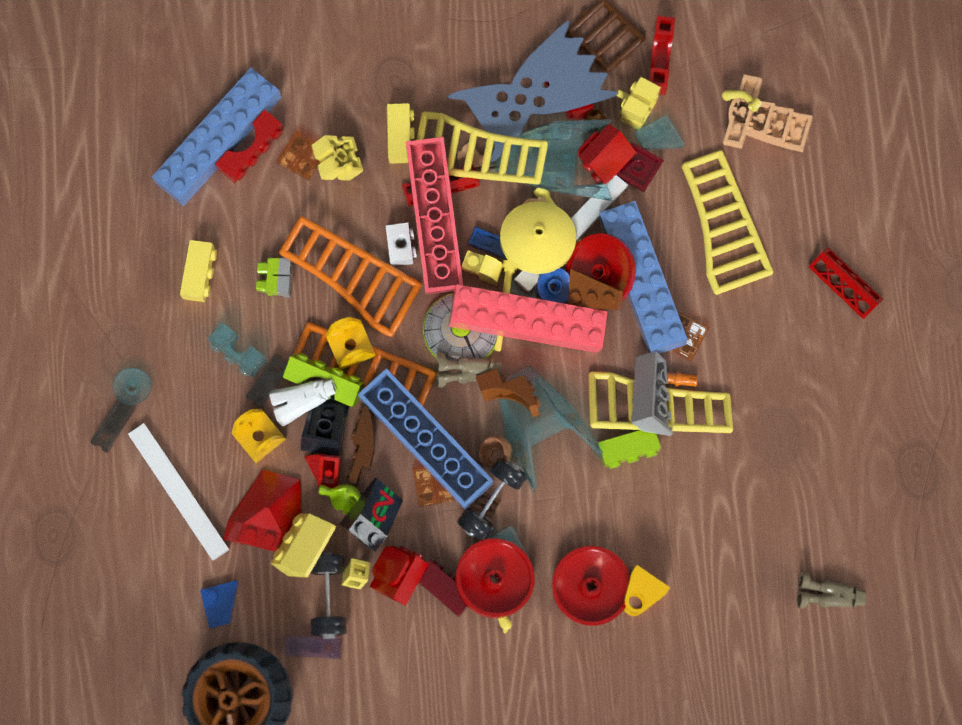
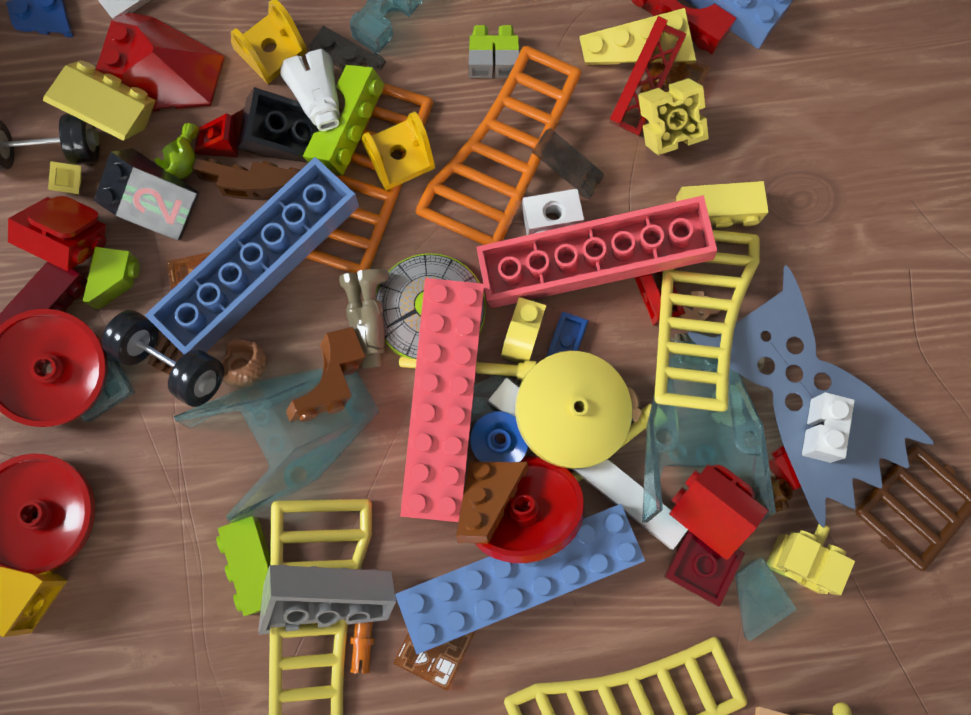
camera: 80 degrees right, 0 degrees up
red arch [648,16,675,95] -> none
none -> lime slope [83,247,140,310]
none -> clear smoke plate [532,128,604,199]
none -> light yellow wing [579,8,696,65]
none -> red fence [610,16,687,136]
none -> white piece [802,392,854,463]

